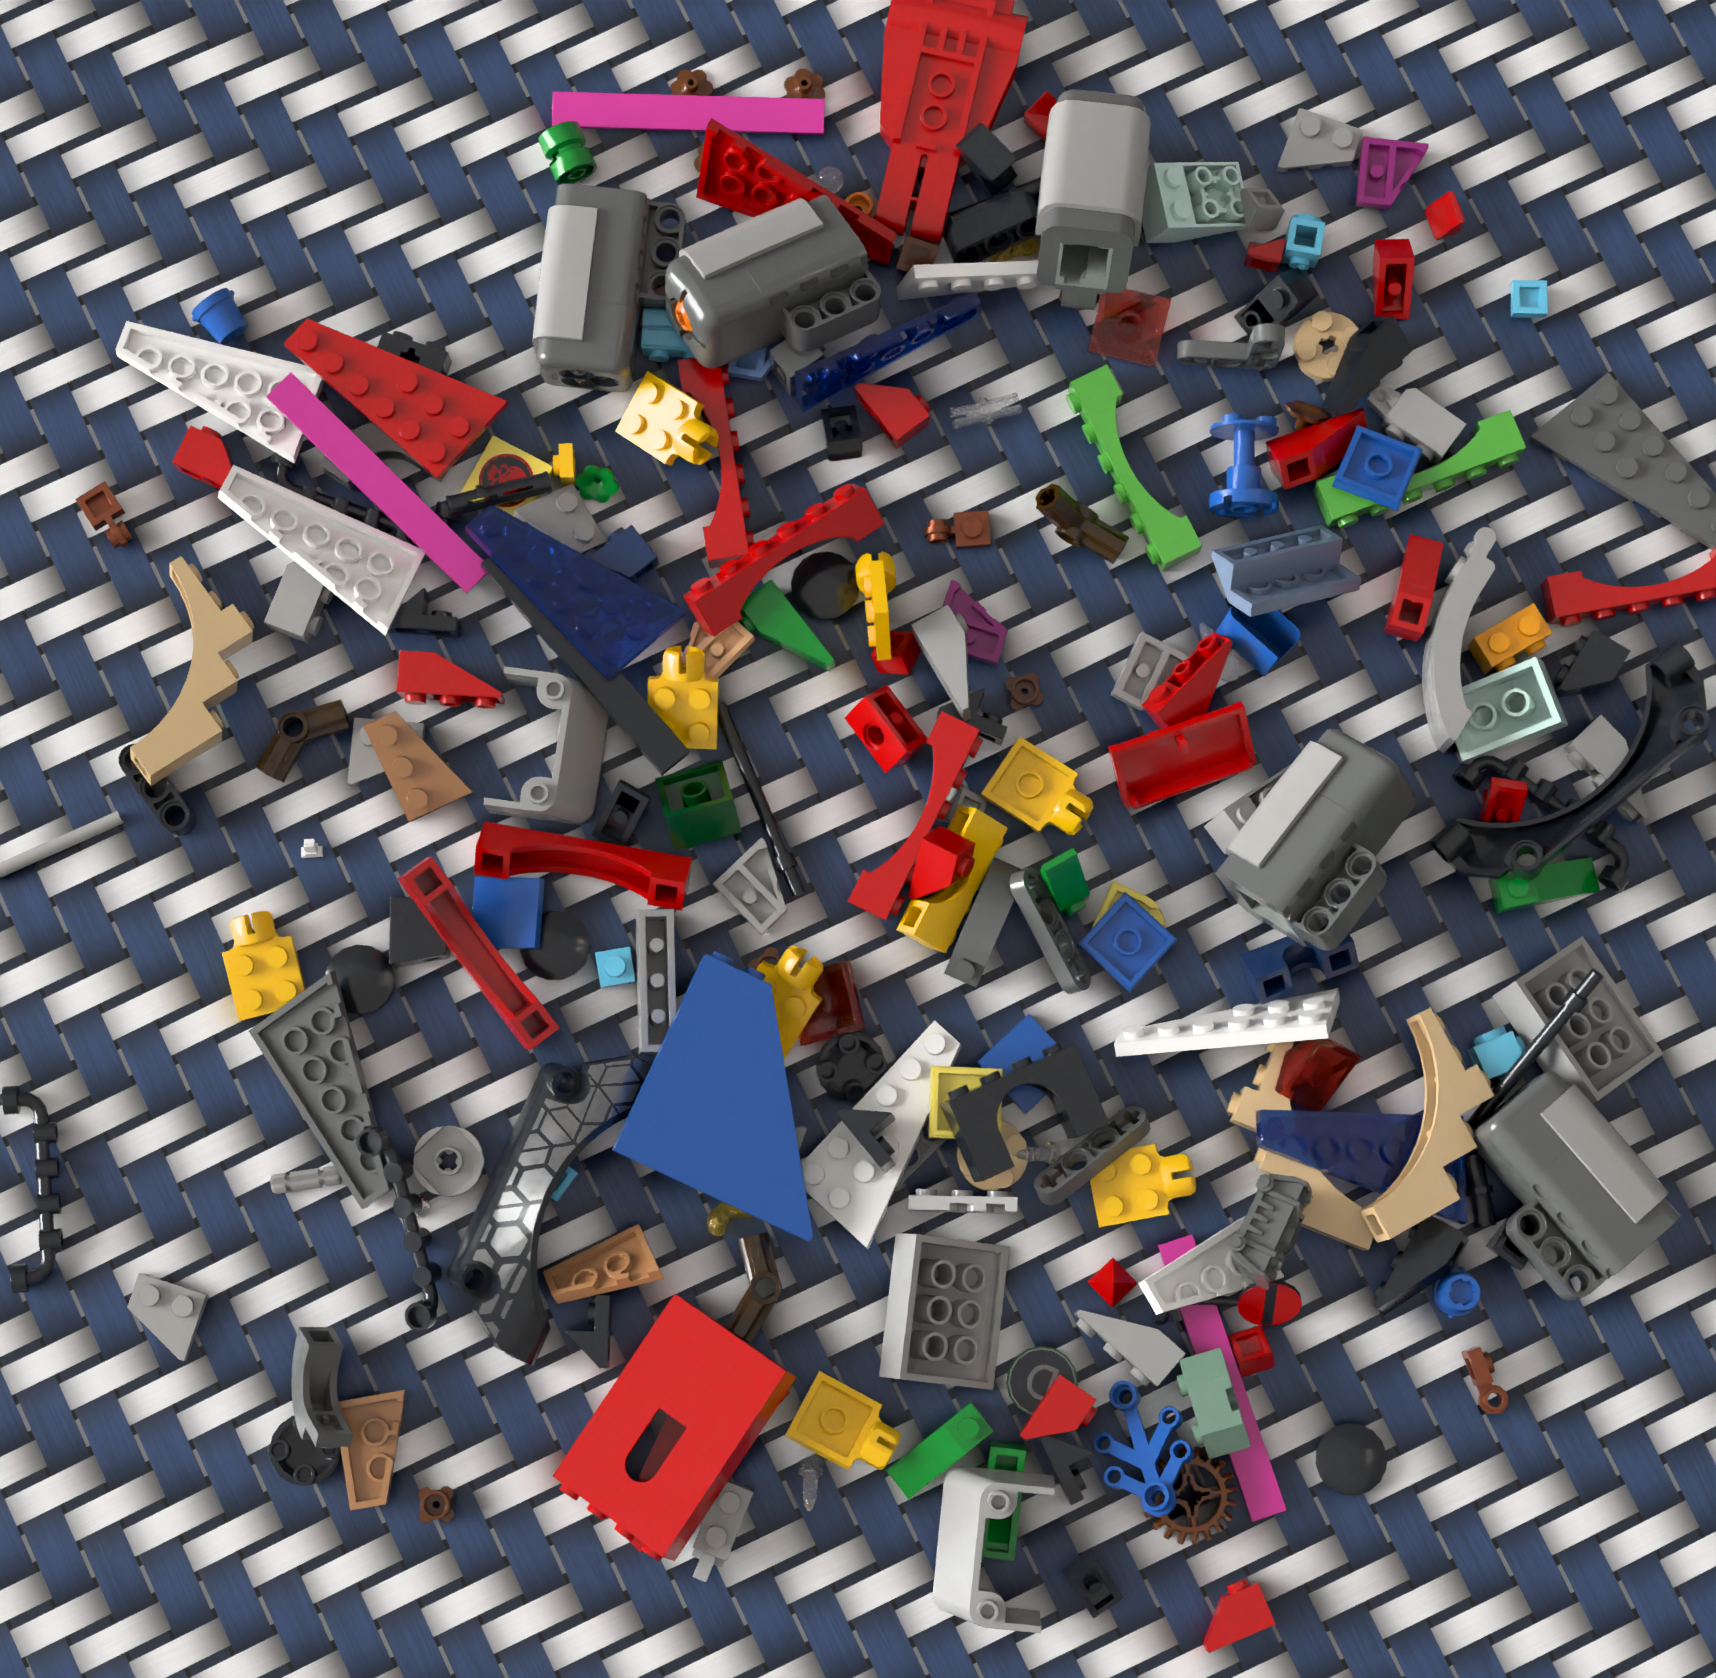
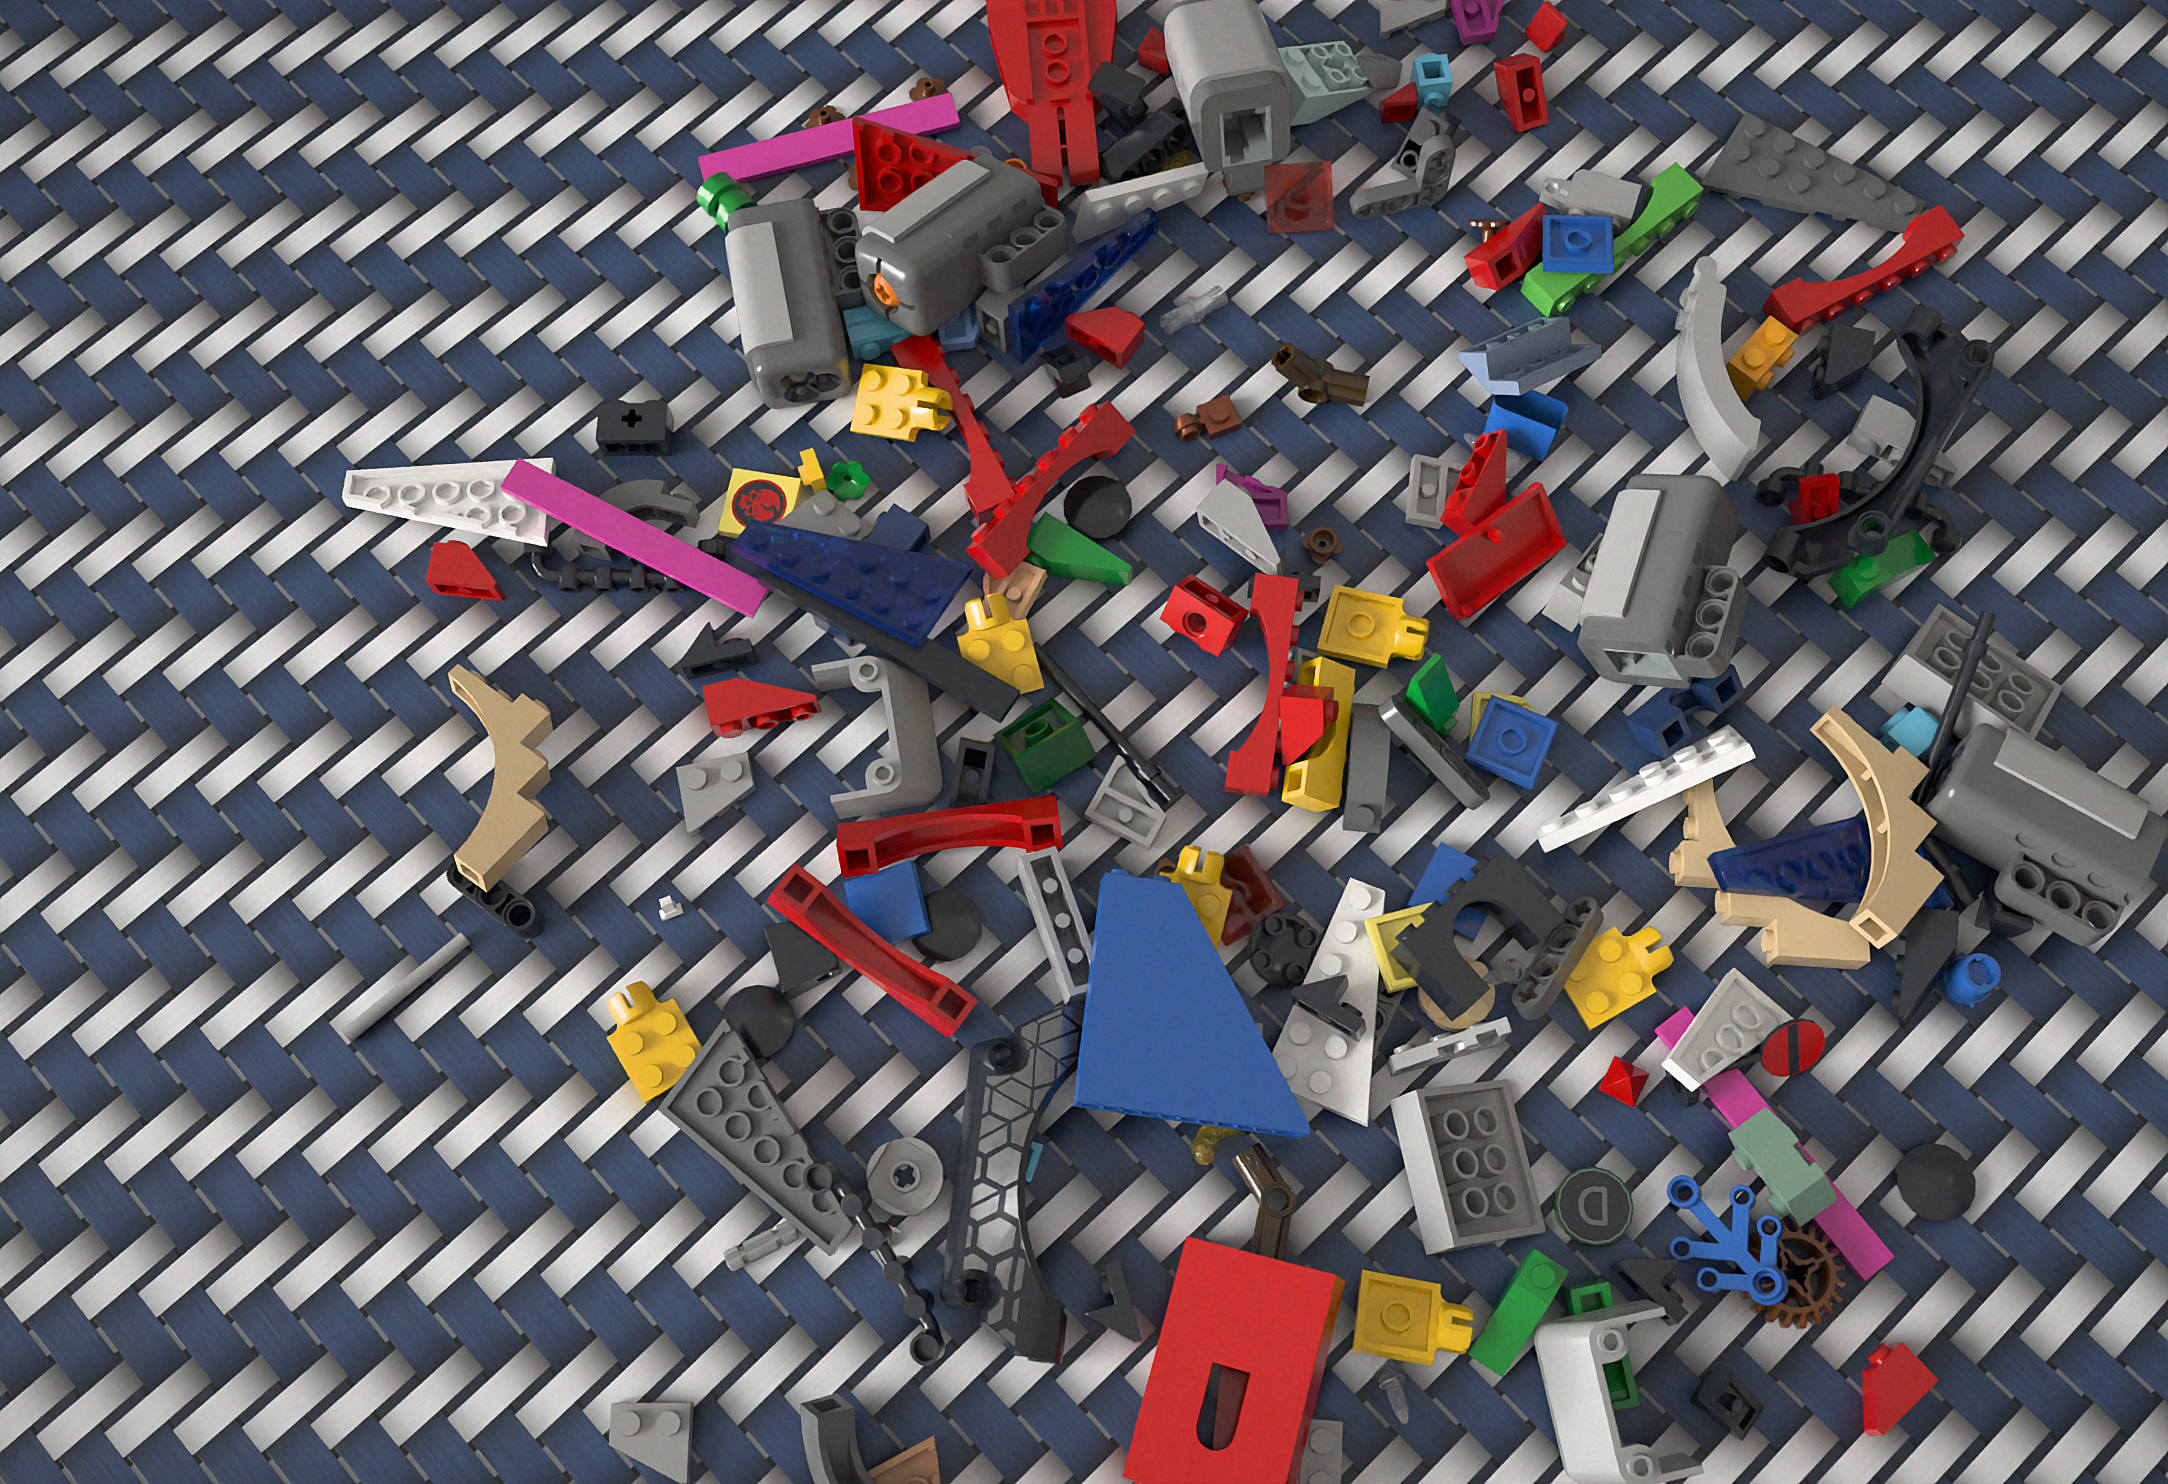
camera: 15 degrees left, 10 degrees down
black bar [2,1085,63,1293] -> none
copper plate [75,481,133,549] -> none
blue piece [192,288,248,345] -> none
white wing [218,465,425,636] -> none
dark brown piece [256,699,351,783] -> none
light grey hinge [264,561,334,643] -> none
red wing [284,318,509,481] -> none
medium nougat wing [363,711,473,821] -> none
black pin [446,471,552,518] -> none
medium nougat wing [543,1224,664,1304] -> none
medium azure plate [595,947,636,988] -> none
yellow plate [855,551,896,661] -> none
red slope [871,631,921,675] -> none
reddish brown plate [896,234,939,272] -> none
red slope [1019,1374,1098,1440] -> none
bright green arch [1066,364,1202,571] -> none
light grey slope [1074,1310,1186,1387] -> none
blue piece [1209,413,1279,518] -> none
red slope [1227,1325,1275,1377] -> none
dark grey piece [1228,1173,1313,1290] -> none
clear red slope [1275,1038,1361,1113] -> none
tan plate [1293,311,1359,382] -> none
black slope [1321,316,1413,414] -> none
red slope [1383,534,1444,642] -> none
light aqua slope [1455,657,1568,762] -> none
copper plate [1461,1347,1508,1414] -> none
medium azure plate [1510,280,1548,318] -> none

